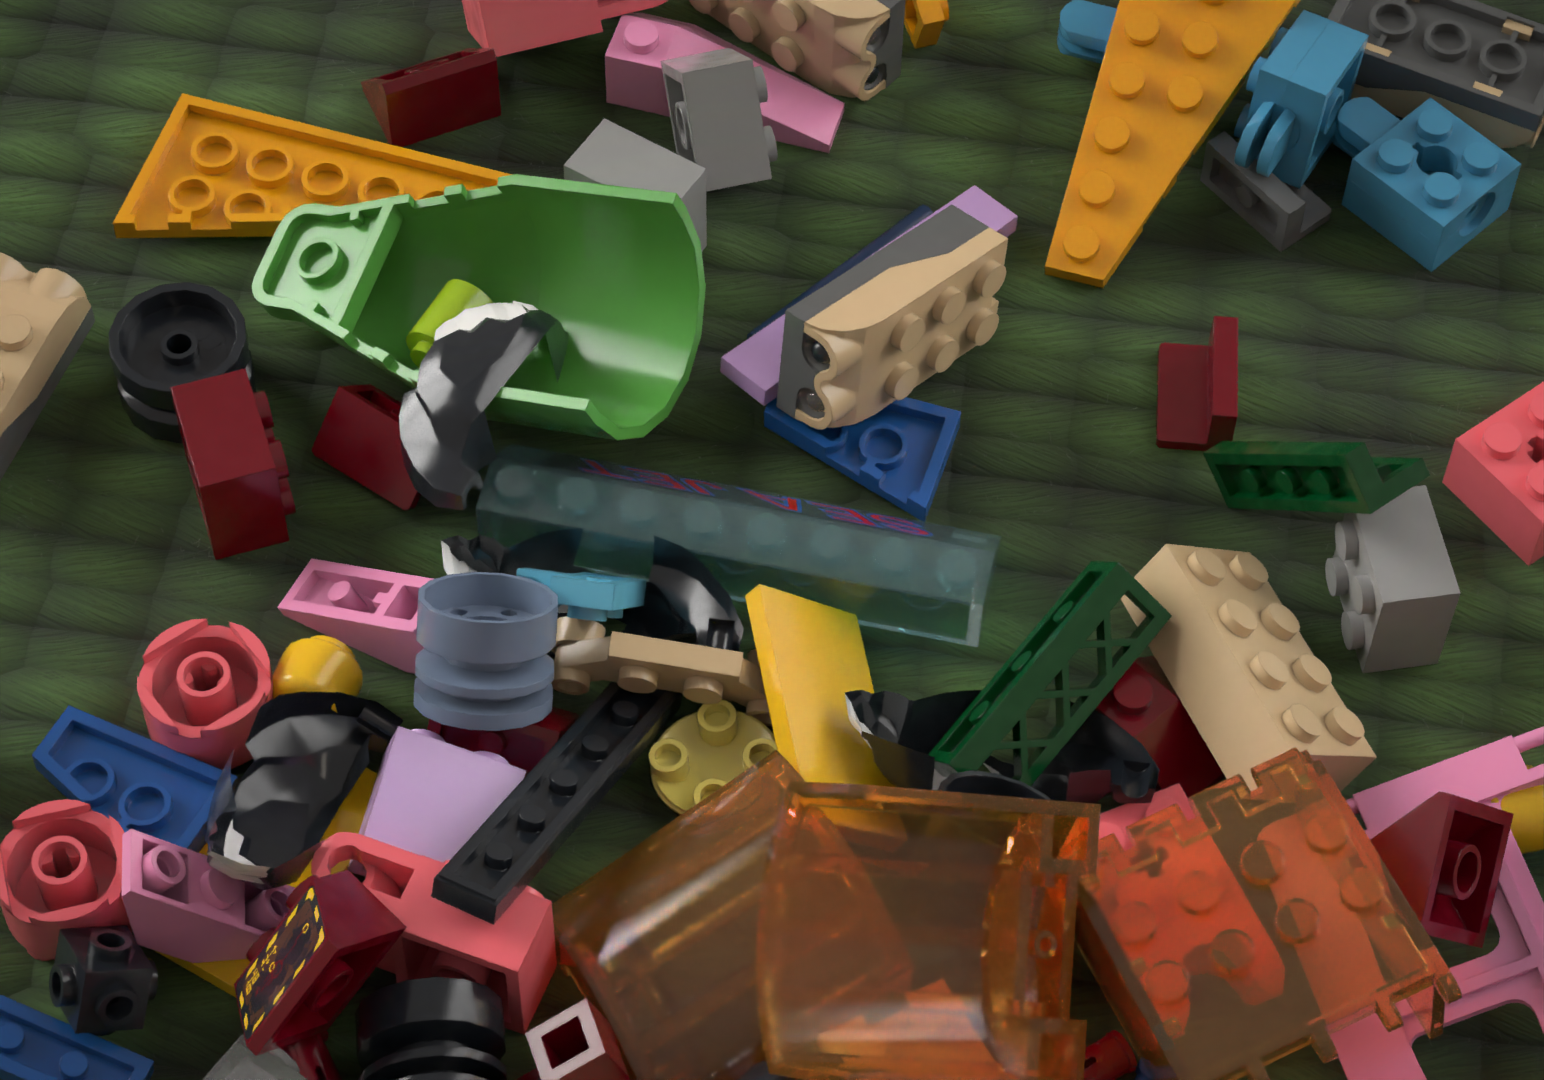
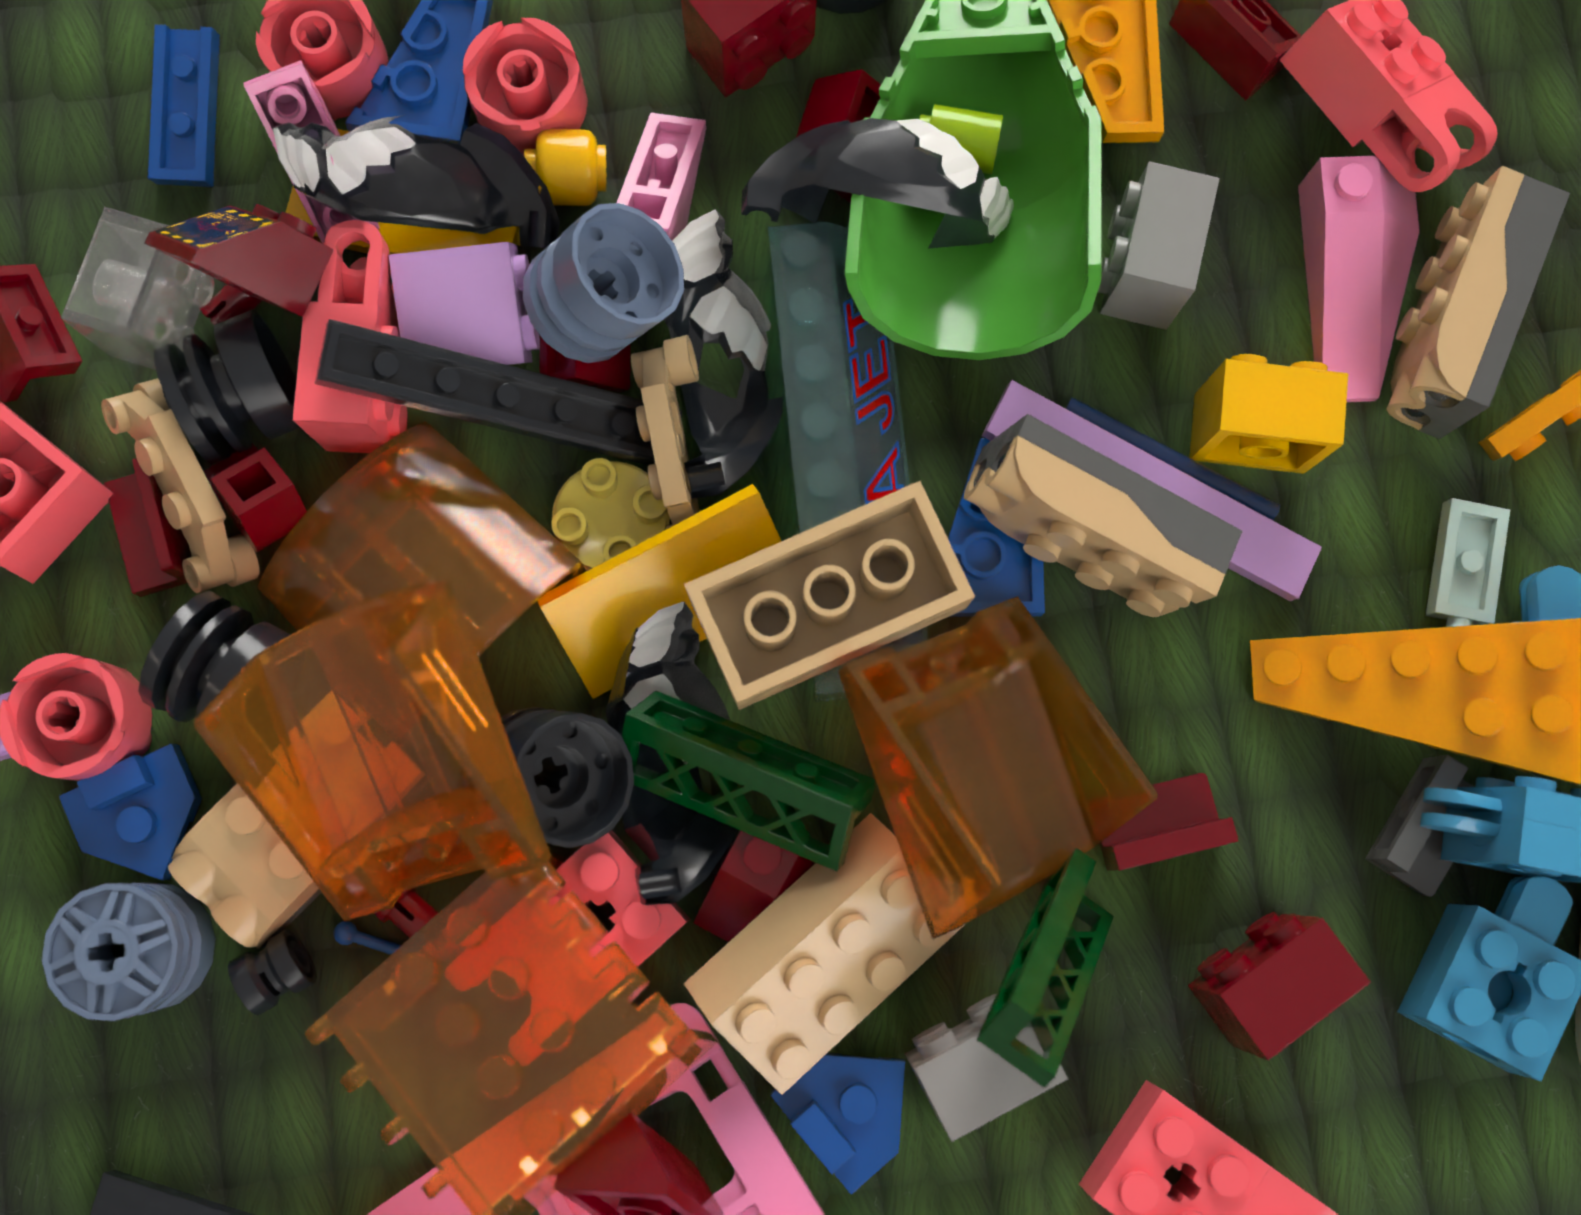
camera: 70 degrees right, 25 degrees up
black brick [49,925,158,1036] -> none
medium azure hinge [516,567,647,621] -> none
light grey brick [661,48,778,192] -> none
none -> tan brick [684,481,975,710]
none -> blue plate [770,1053,905,1195]
none -> clear orange windscreen [838,596,1158,940]
none -> dark red brick [1188,912,1371,1061]
none -> yellow brick [1189,354,1349,474]
none -> light aqua plate [1426,498,1510,627]

